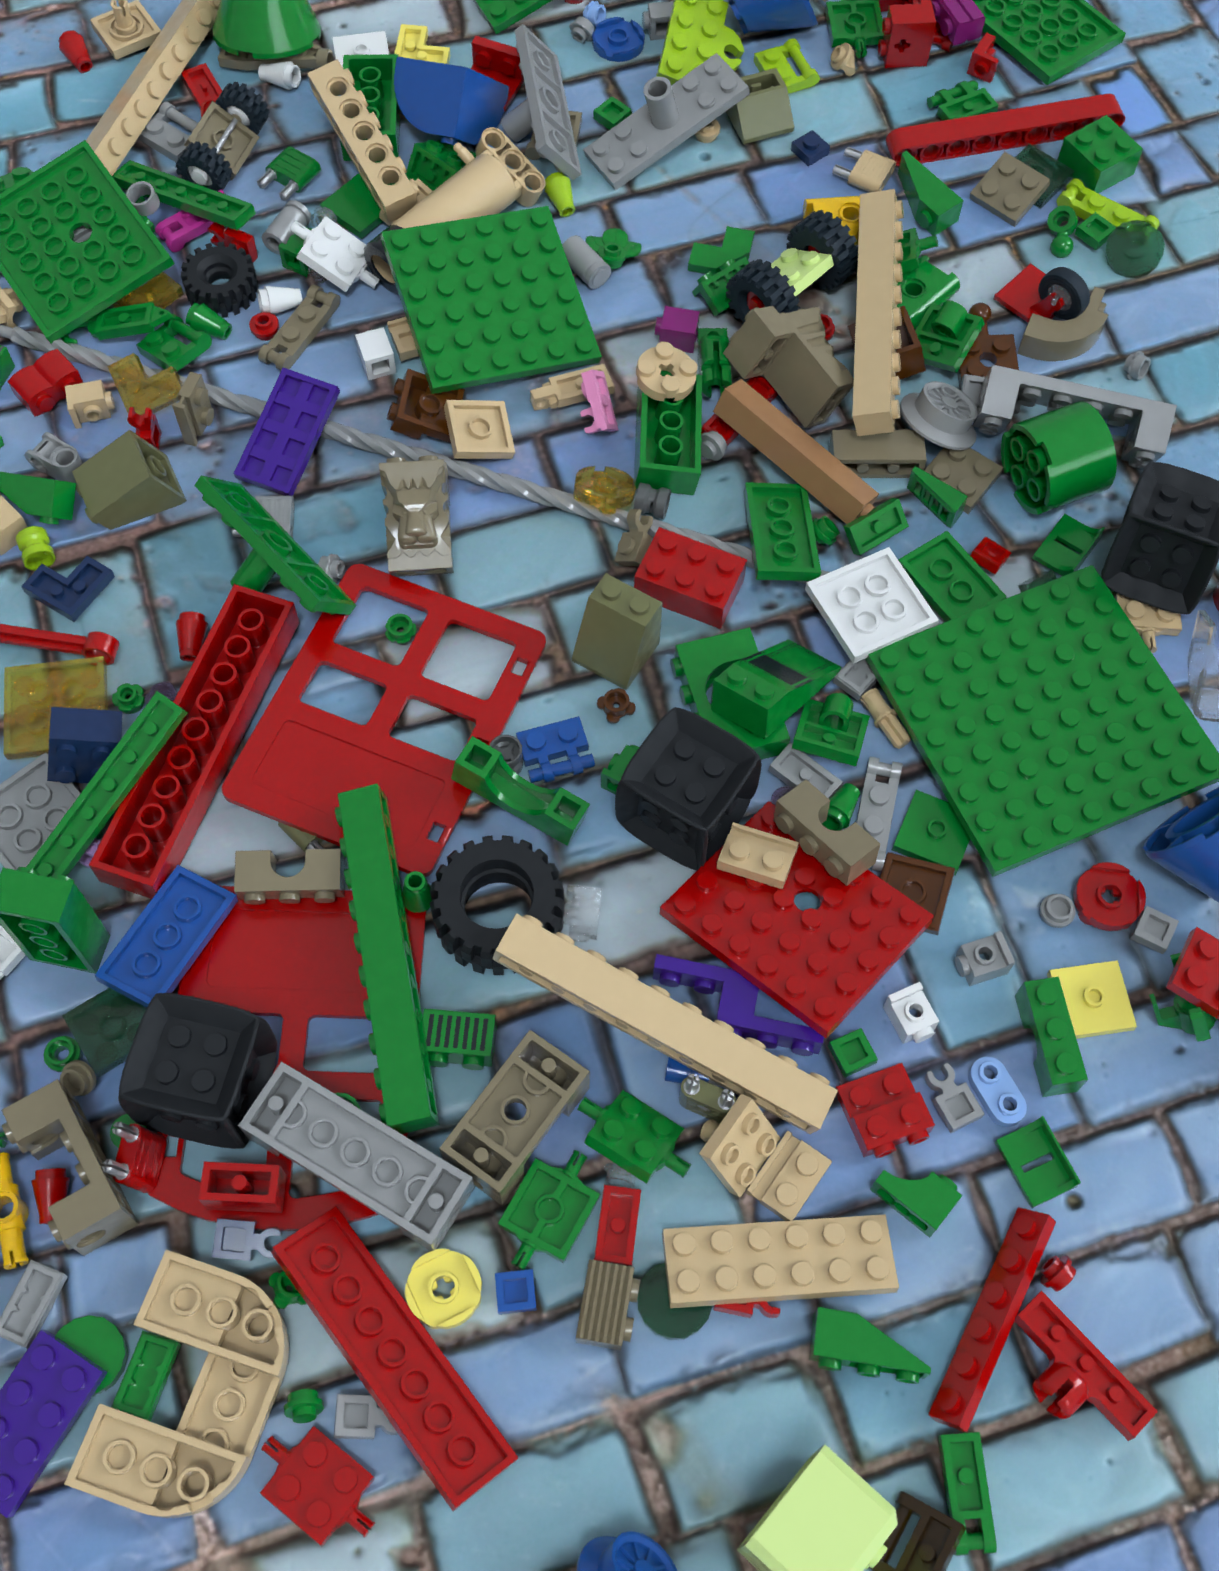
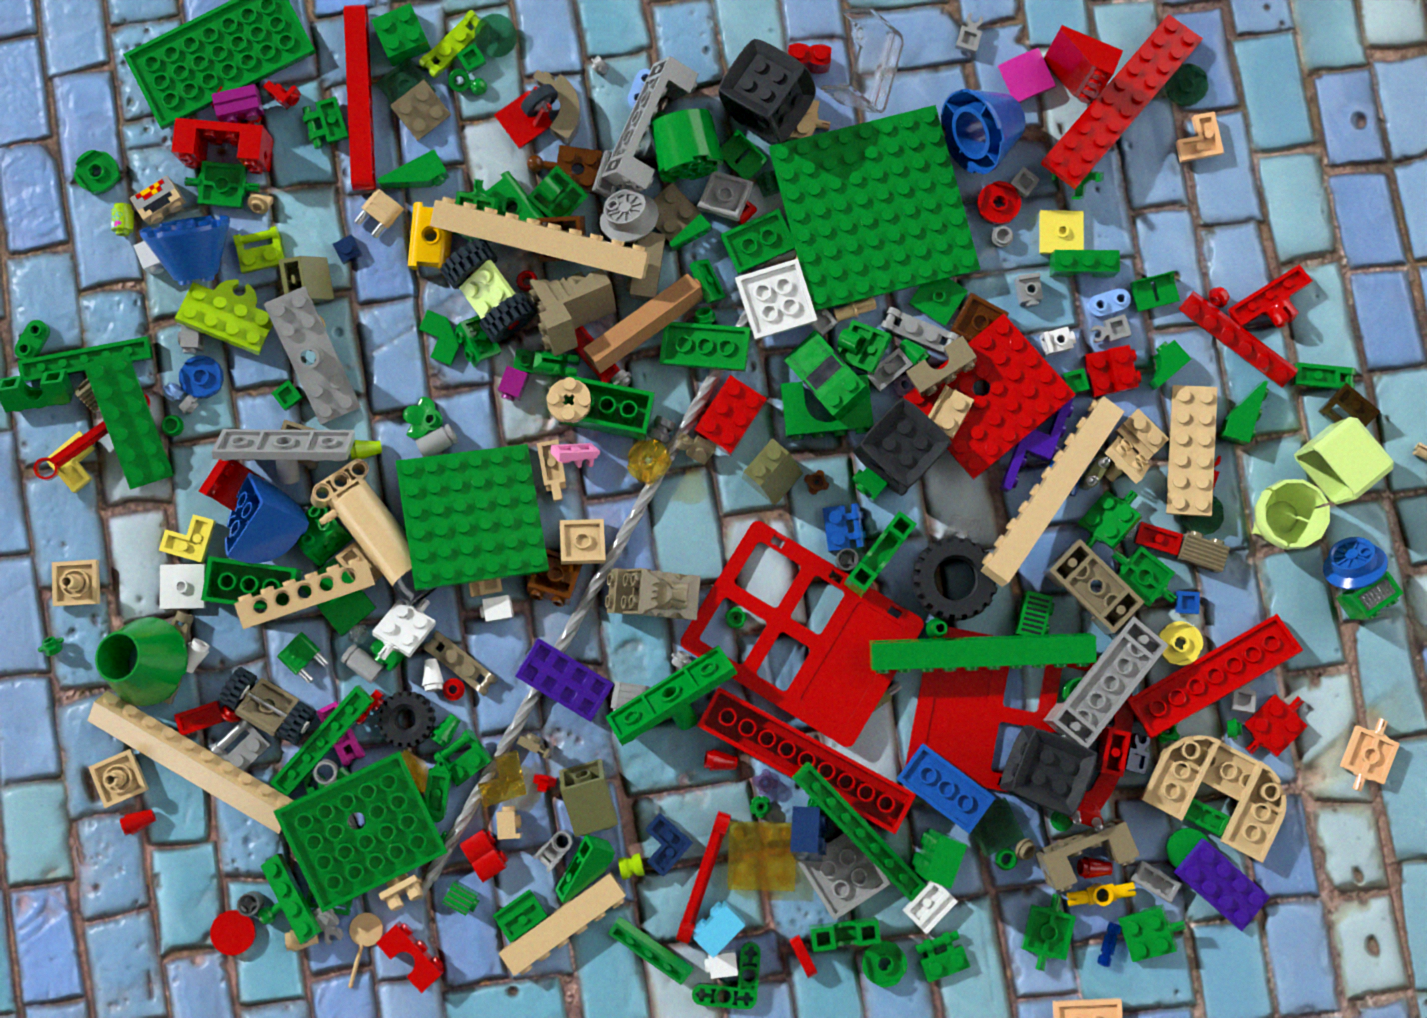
camera: 85 degrees left, 20 degrees up
dark tan arch [234,849,345,904] -> none
none -> green plate [161,415,184,437]
none -> light grey plate [697,171,753,221]
none -> yellowish green plate [1252,479,1330,550]

